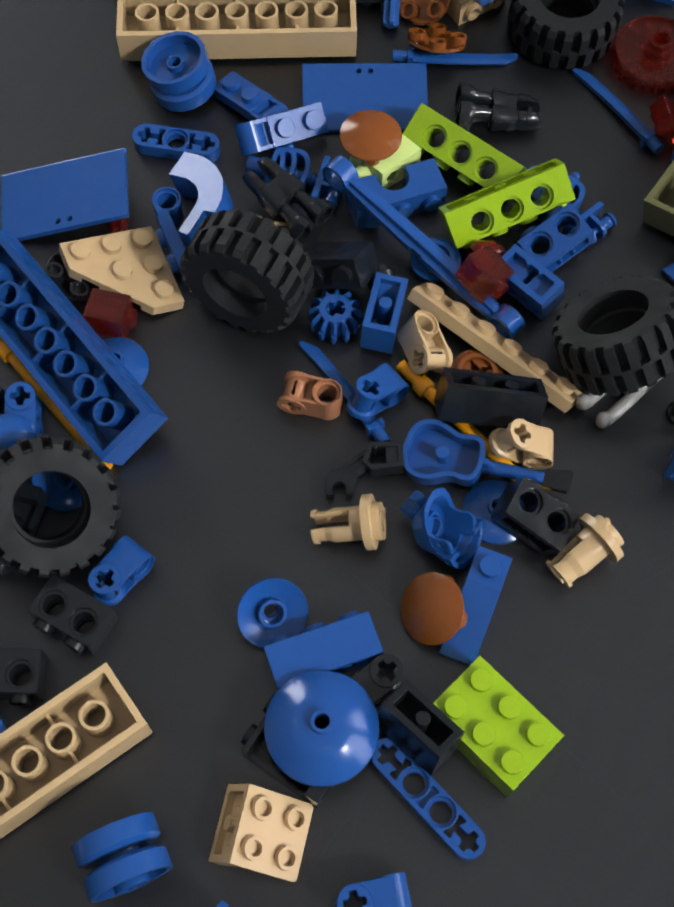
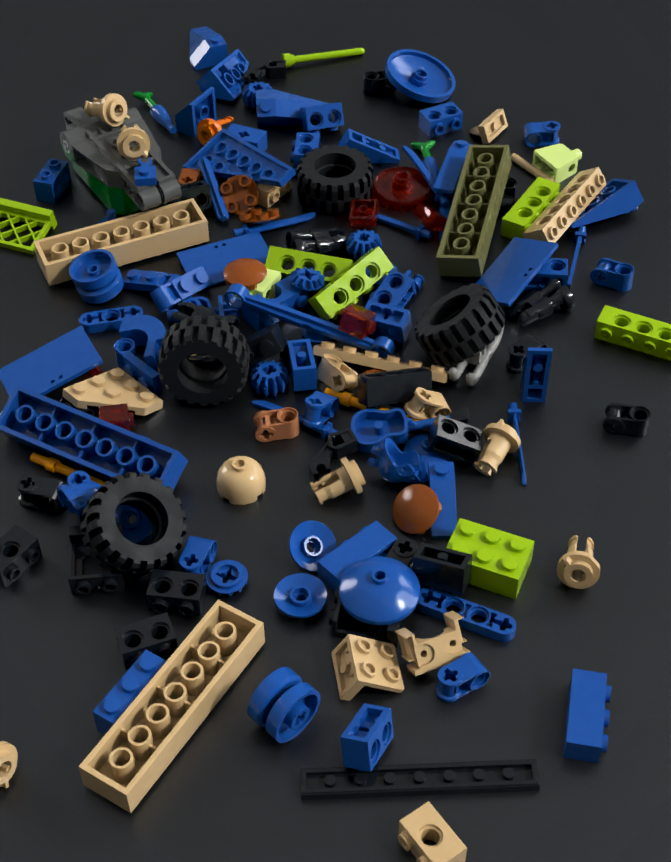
camera: 20 degrees left, 20 degrees down
none -> blue gear [206,560,248,597]
none -> tan cylinder [216,456,266,505]
none -> blue dish [274,573,327,618]
none -> blue gear [290,267,325,291]
none -> blue gear [346,229,382,261]
none -> clear red piece [349,199,379,227]
none -> tan piece [395,610,470,676]
none -> blue sword [507,402,526,485]
none -> tan piece [557,535,600,589]

